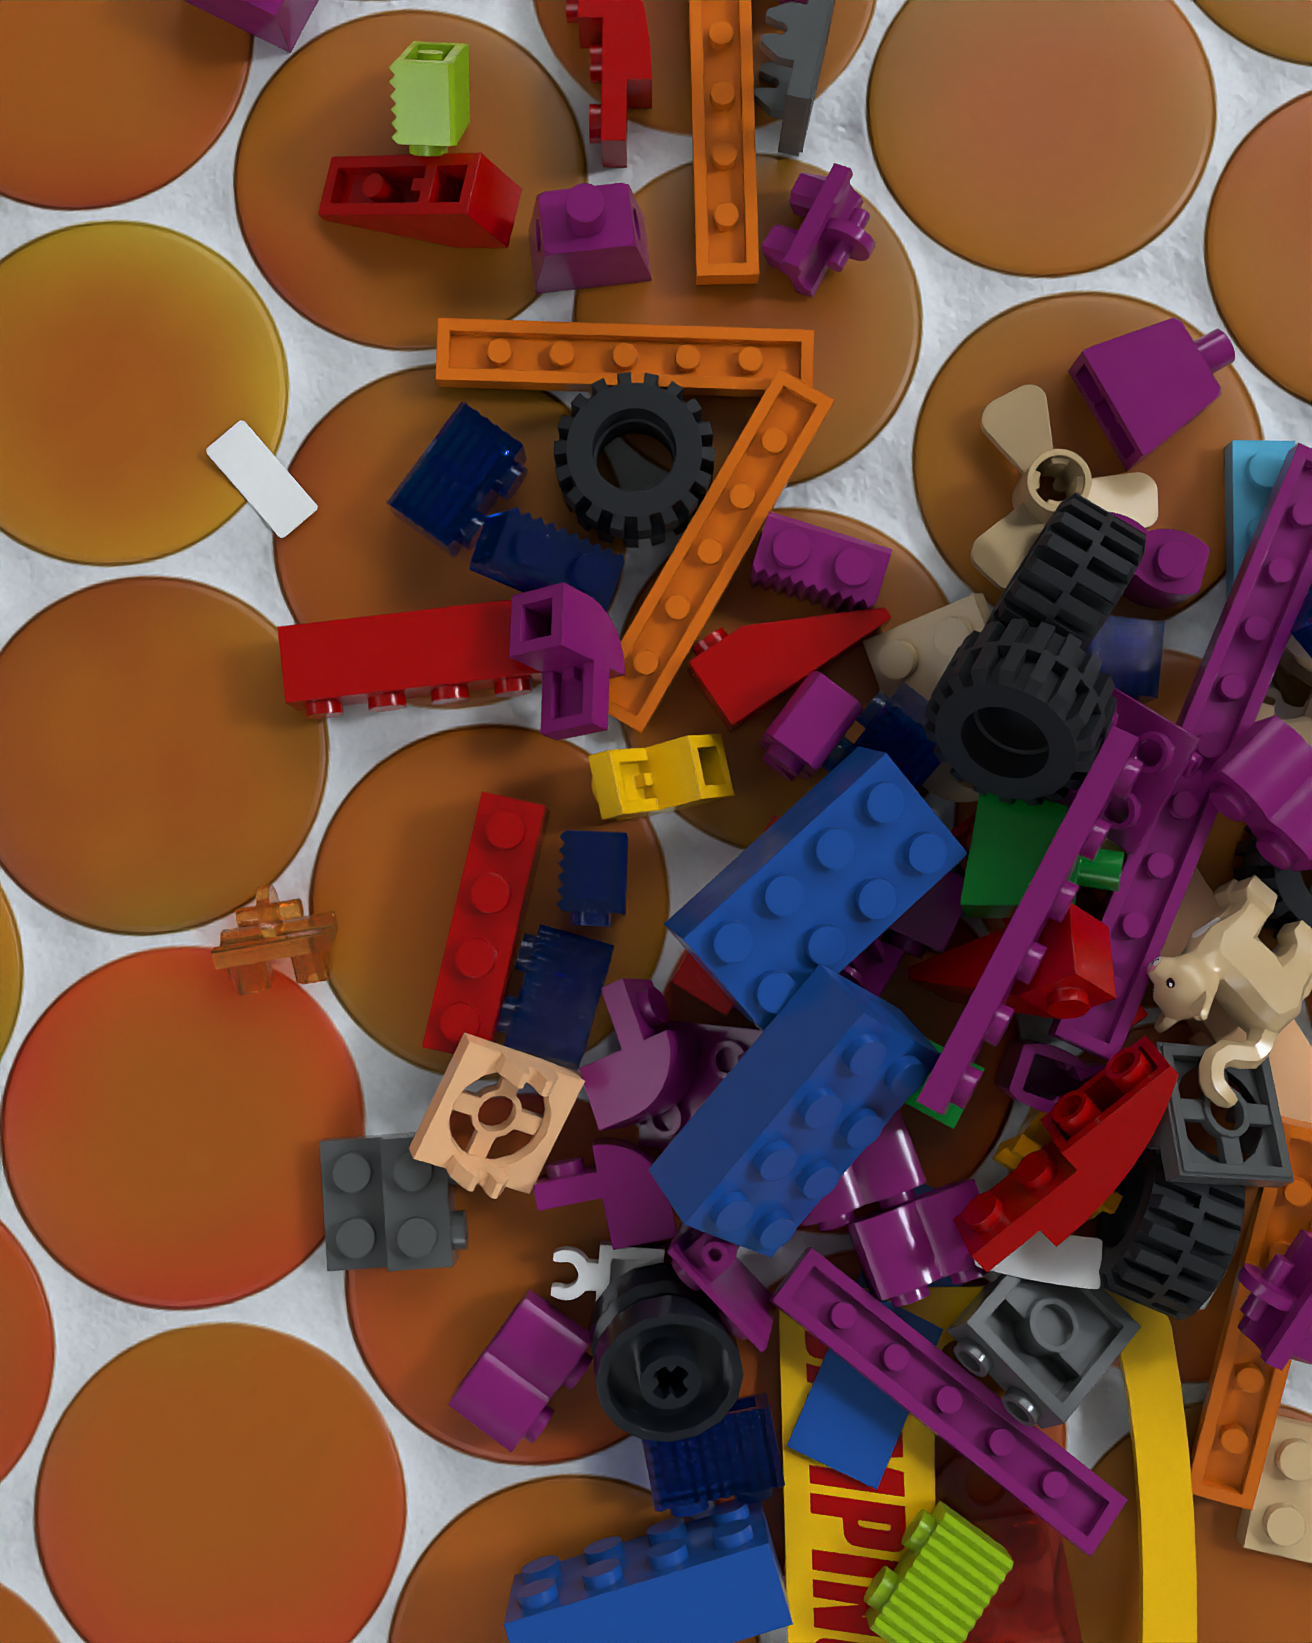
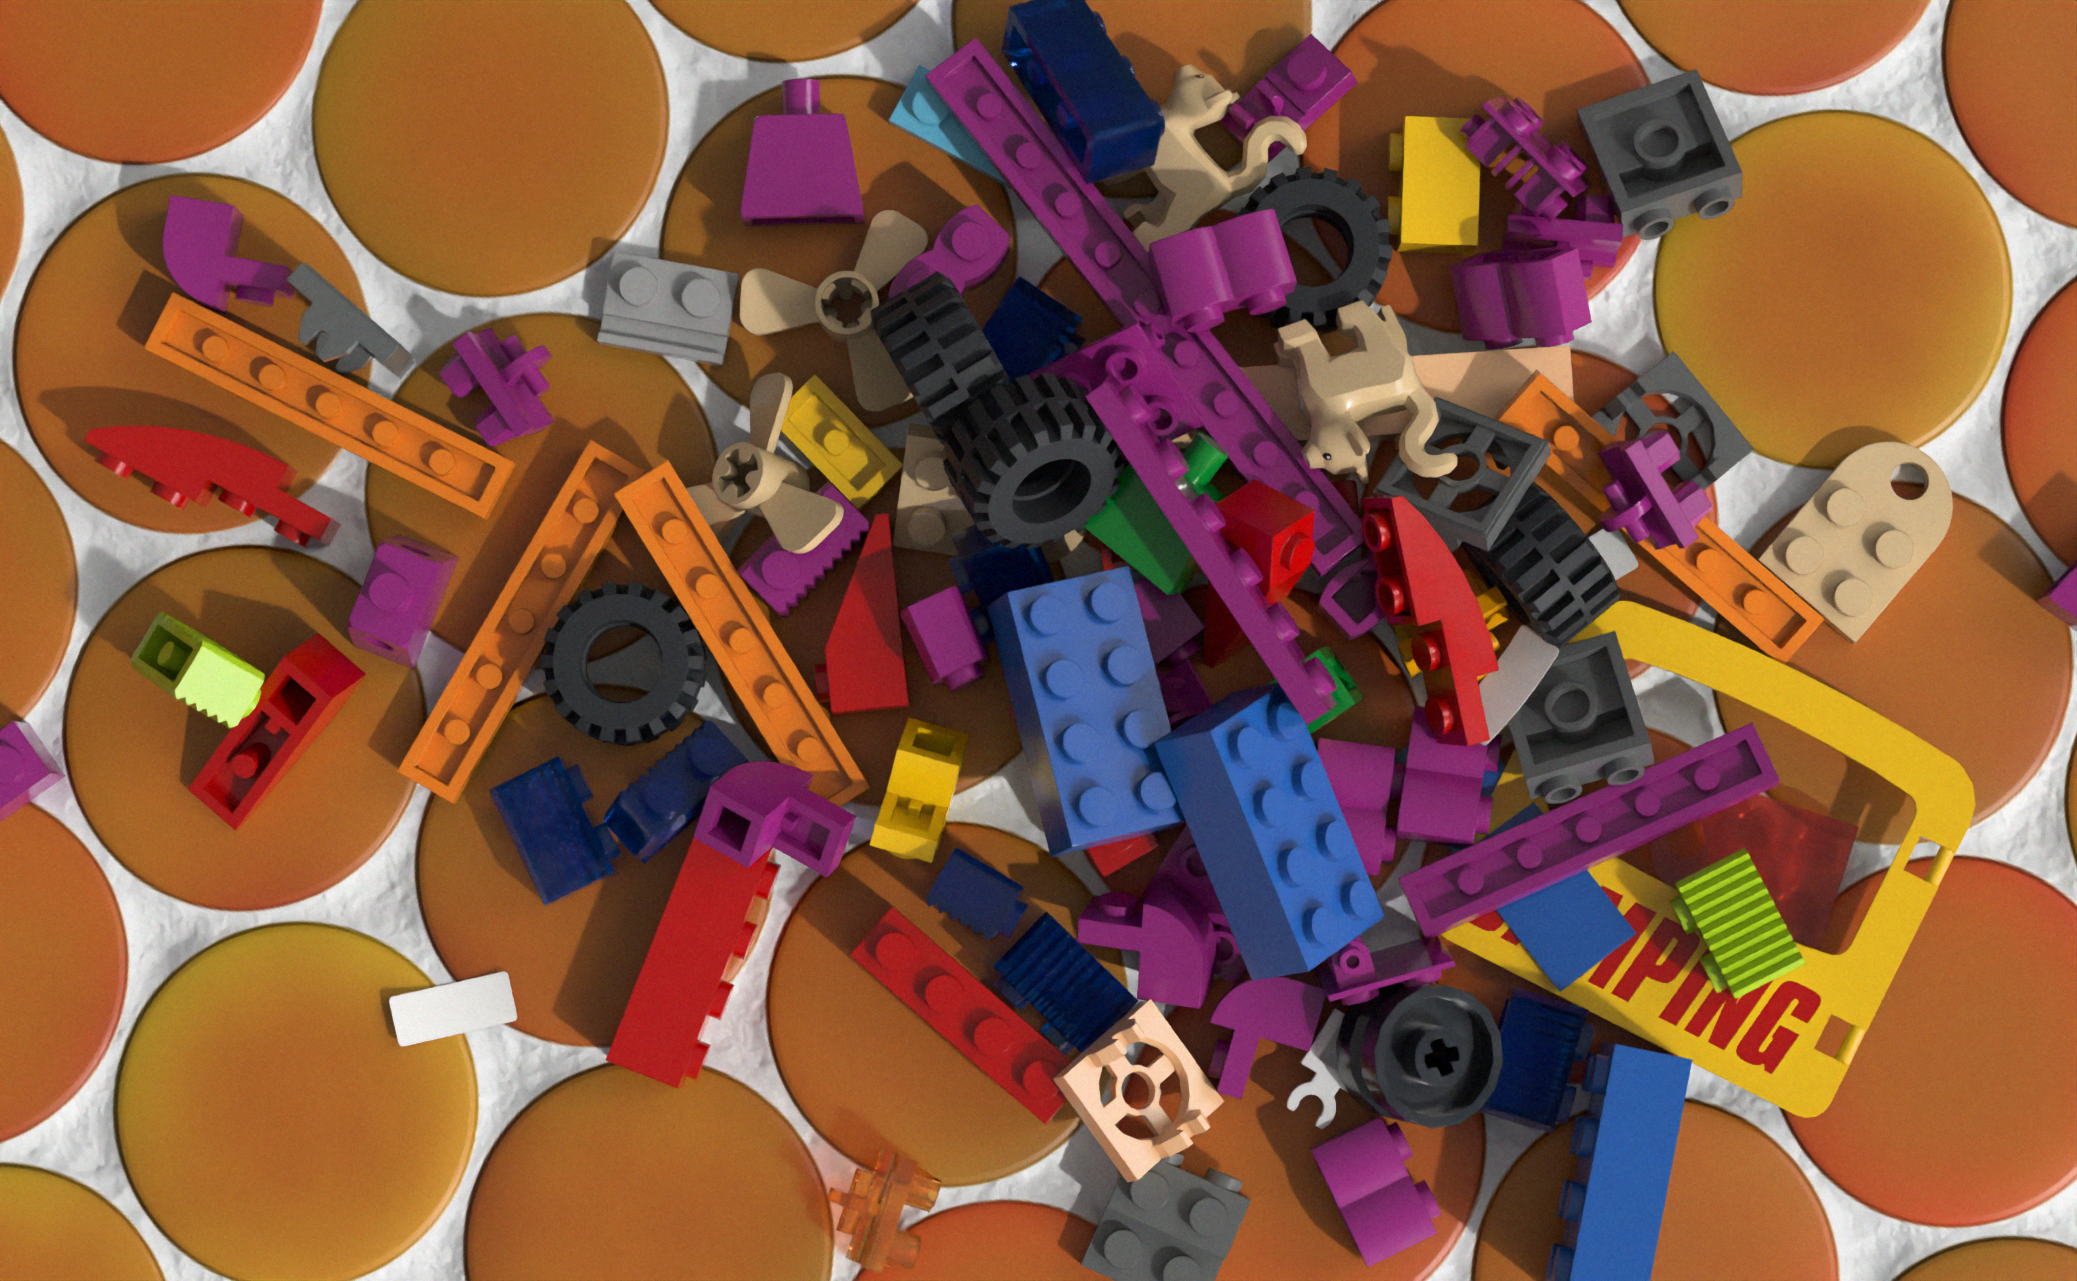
camera: 60 degrees left, 0 degrees up
none -> light grey plate [597,251,740,367]
none -> tan piece [686,373,844,554]
none -> yellow plate [781,375,903,511]

